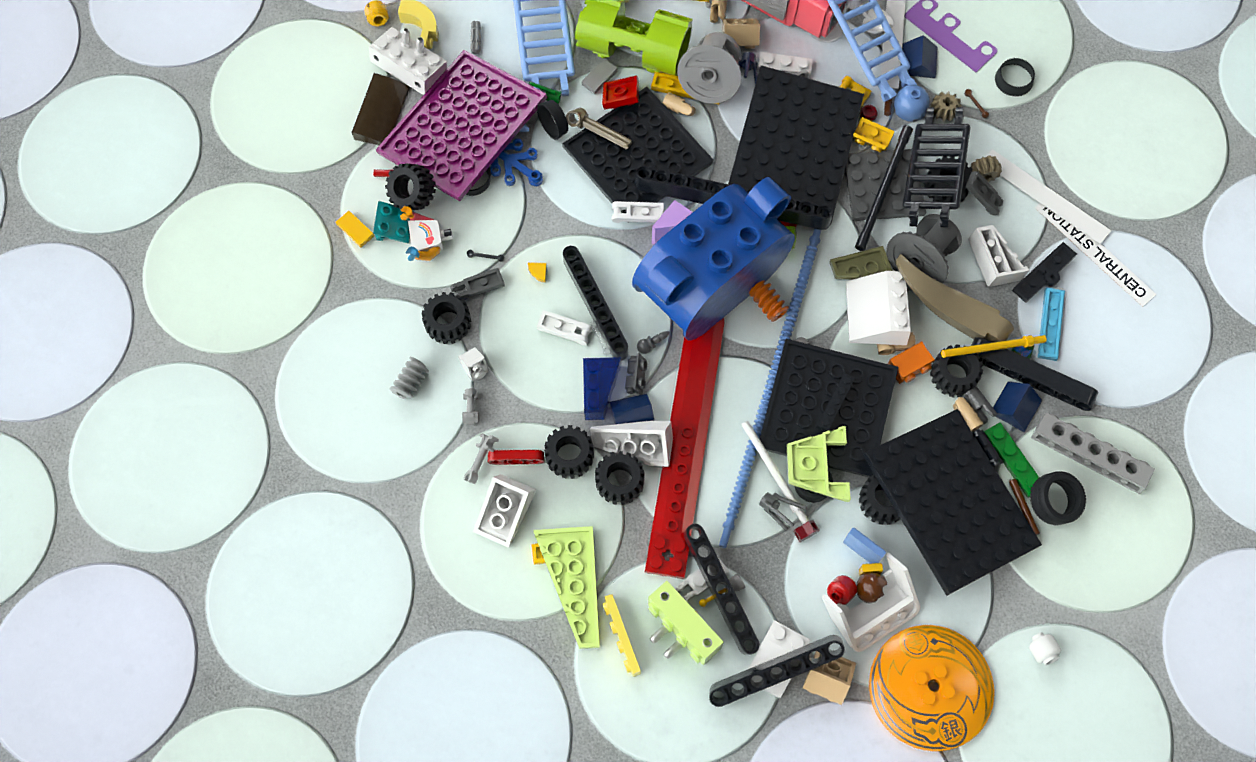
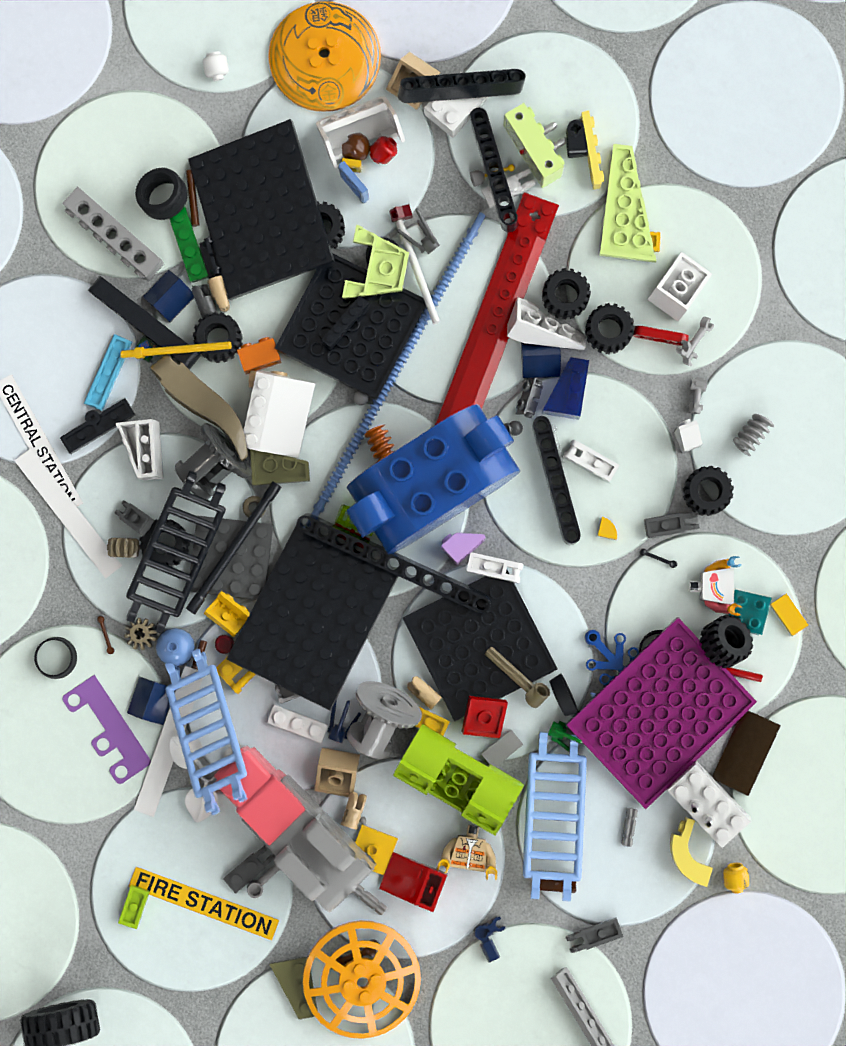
camera: 165 degrees left, 15 degrees up
none -> dark tan piece [243,496,266,518]
none -> black piece [566,120,588,158]

